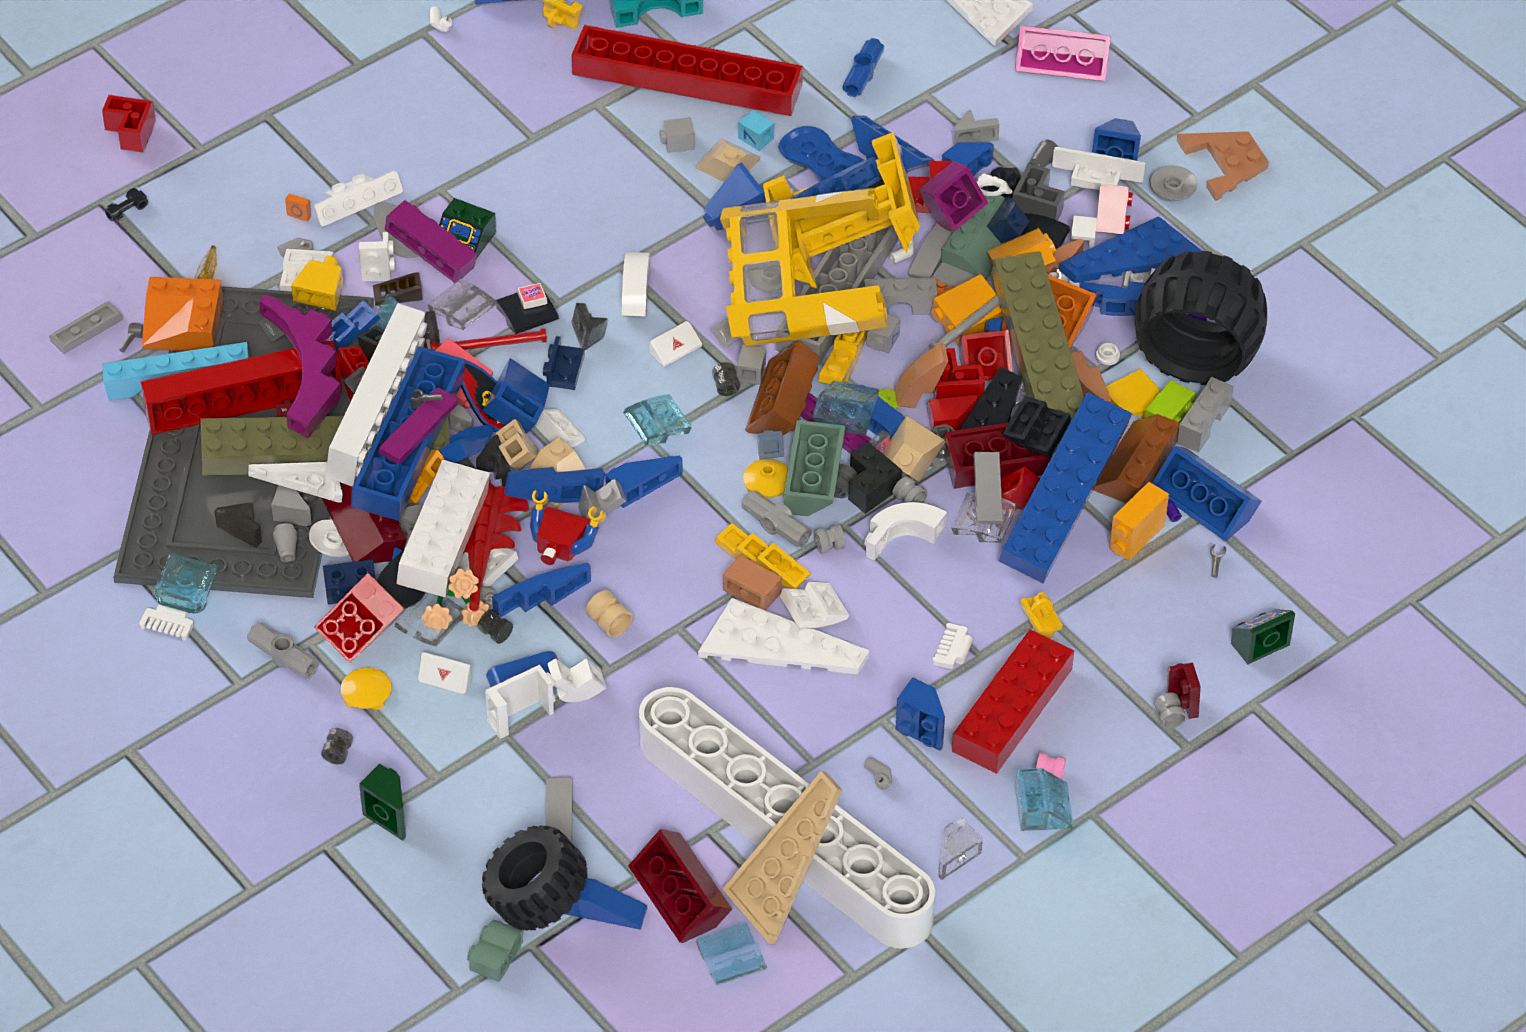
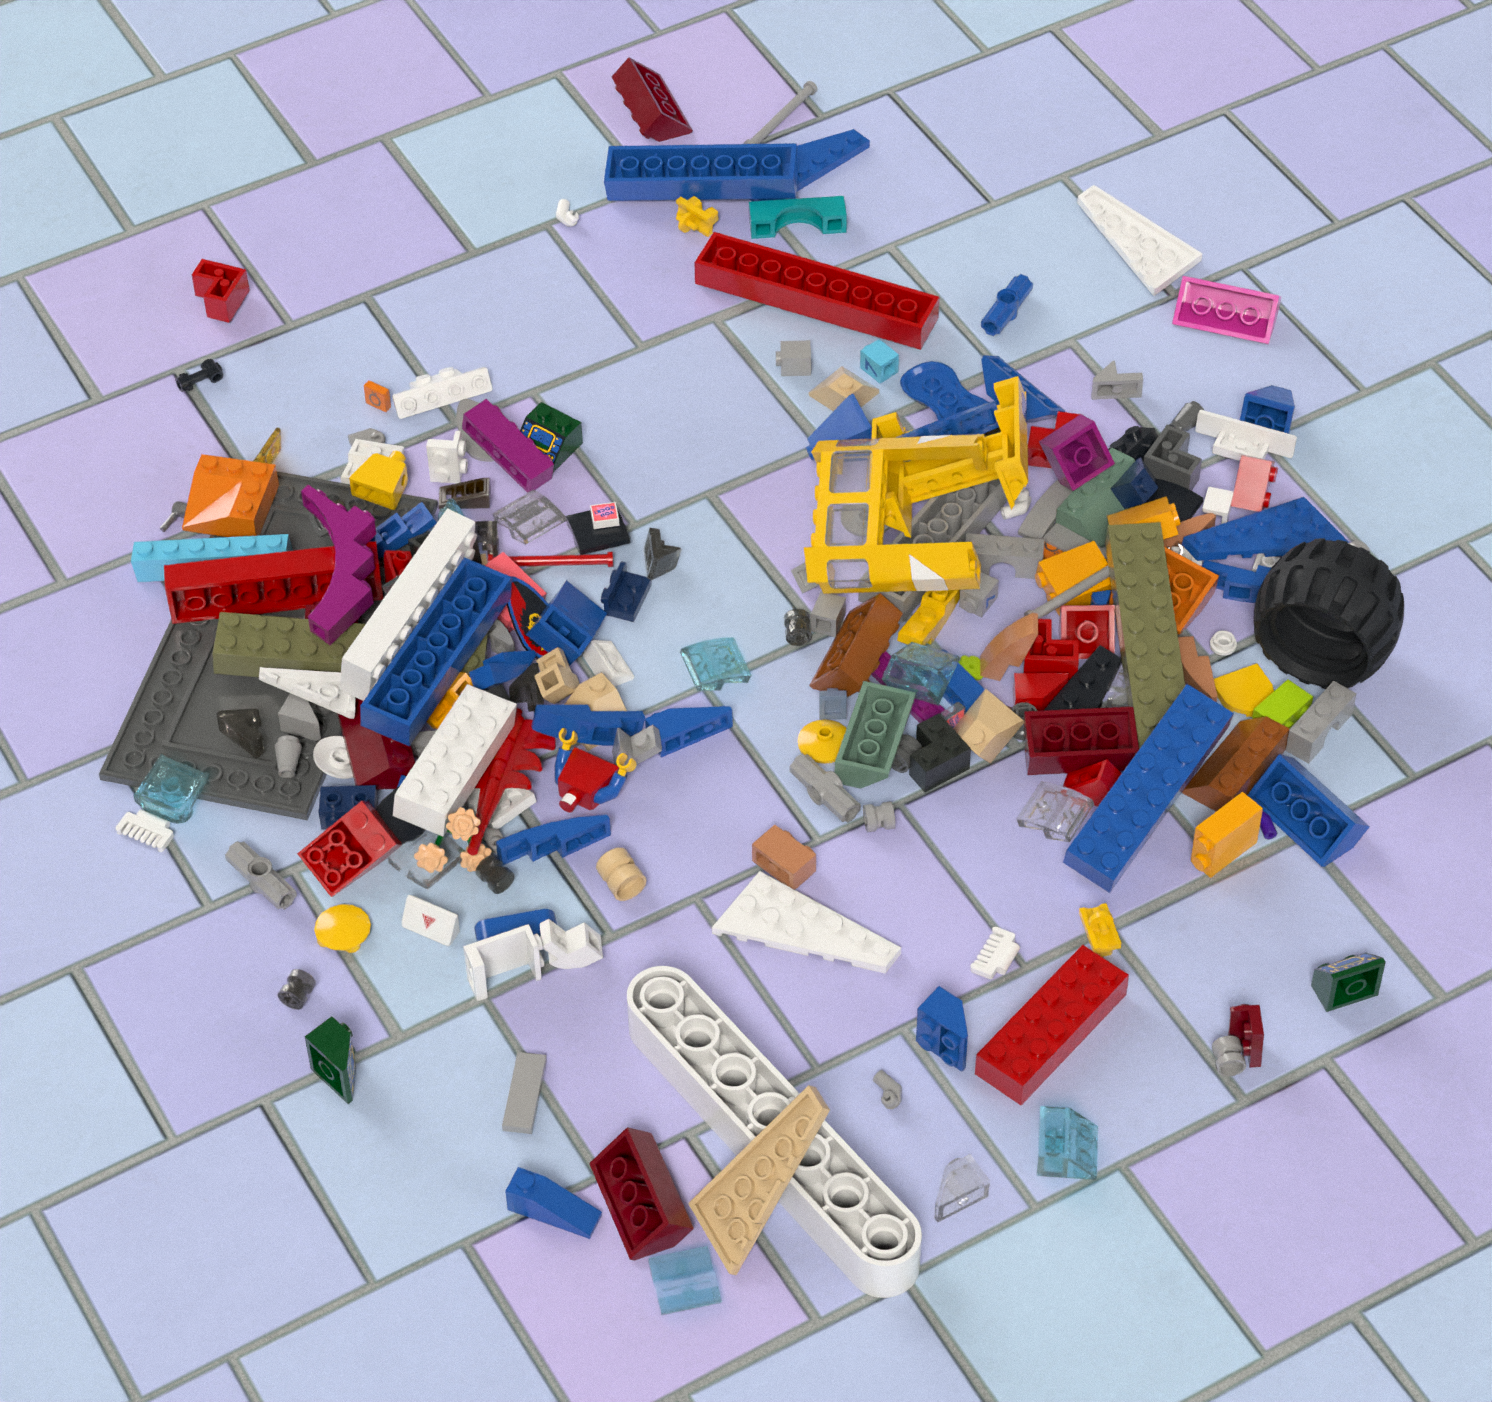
camera: 10 degrees right, 0 degrees up
light grey tile [49,301,123,354] -> none
magenta tile [379,388,458,465] -> none
flat silver hand [410,389,443,409] -> none
sand green brick [467,920,523,982] -> none
black tyre [482,825,587,931] -> none
white arch [622,252,651,316] -> none
white slope [649,321,702,367] -> none
yellow slope [715,523,811,589] -> none
white slope [780,582,849,629] -> none
white arch [864,502,947,561] -> none
light grey wheel [893,476,927,503] -> none
blue slope [942,142,994,177] -> none
light grey tile [974,452,1003,524] -> none
white piece [977,173,1012,196] -> none
black slope [1003,396,1072,457] -> none
bright pink wheel [1035,753,1066,784] -> none
light grey dish [1150,166,1197,201] -> none
nougat wing [1177,131,1269,201] -> none
flat silver hand [1210,544,1226,578] -> none

